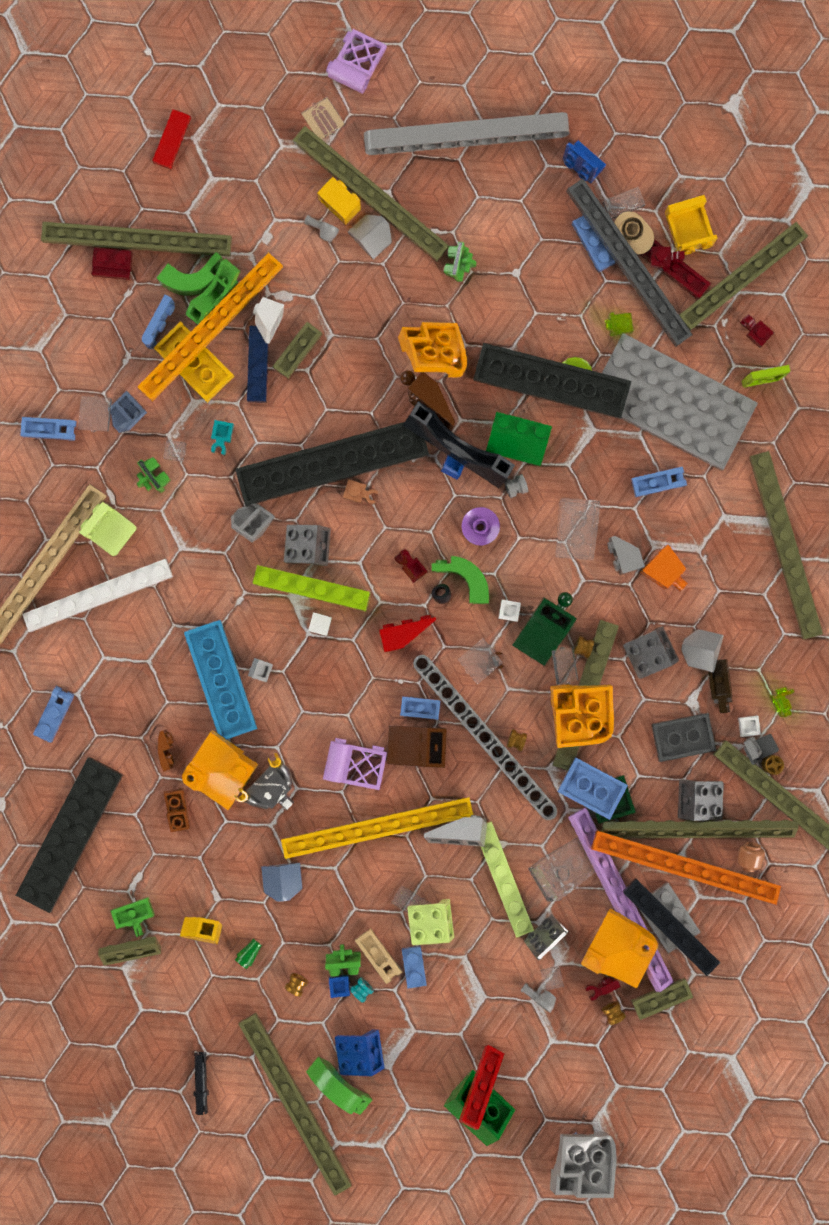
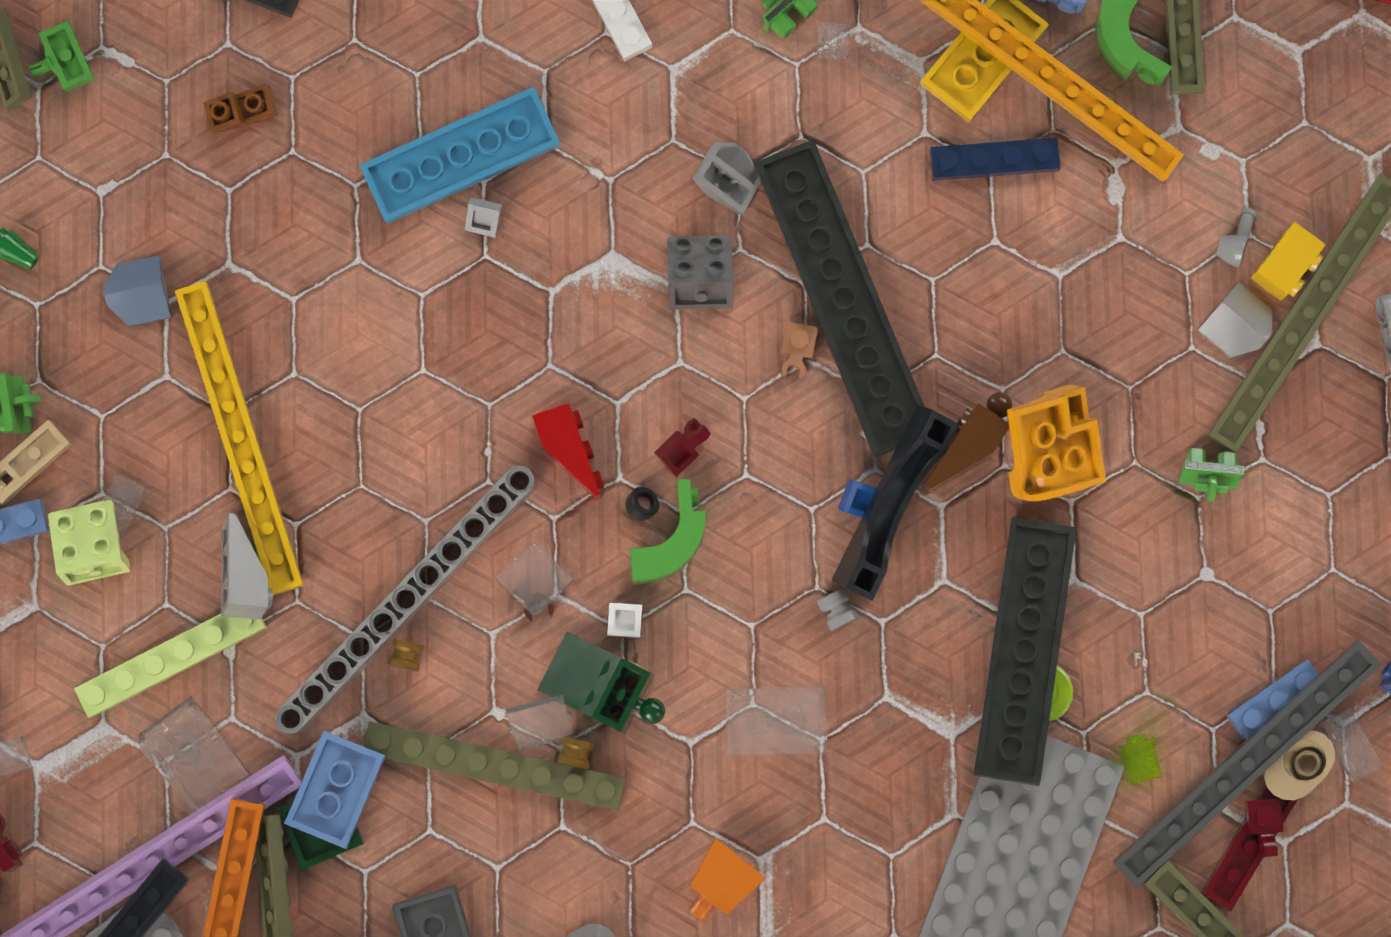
camera: 80 degrees right, 5 degrees down
dark orange slope [158,729,174,772] -> none
yellow slope [180,917,223,945] -> none
light orange slope [182,730,258,810] -> none
bright green arch [186,259,240,325] -> none
teal plate [211,420,234,456] -> none
flat silver torso [234,753,294,811] -> none
white slope [253,297,284,344] -> none
lime brick [253,565,371,611] -> none
olive plate [272,322,323,379] -> none
white tile [308,612,332,636] -> none
lavender piece [323,738,387,790] -> none
reddish brown slope [387,725,447,768] -> none
medium blue plate [400,696,440,720] -> none
medium lavender dish [462,507,500,546] -> none
green slope [486,412,552,466] -> none
flat silver bracket [524,914,568,960] -> none
light orange slope [550,684,614,748] -> none
light orange slope [581,908,658,989] -> none
light grey slope [607,536,645,575] -> none
flat silver bracket [623,626,679,679] -> none
medium blue plate [631,467,687,498] -> none
yellow panel [665,195,718,255] -> none

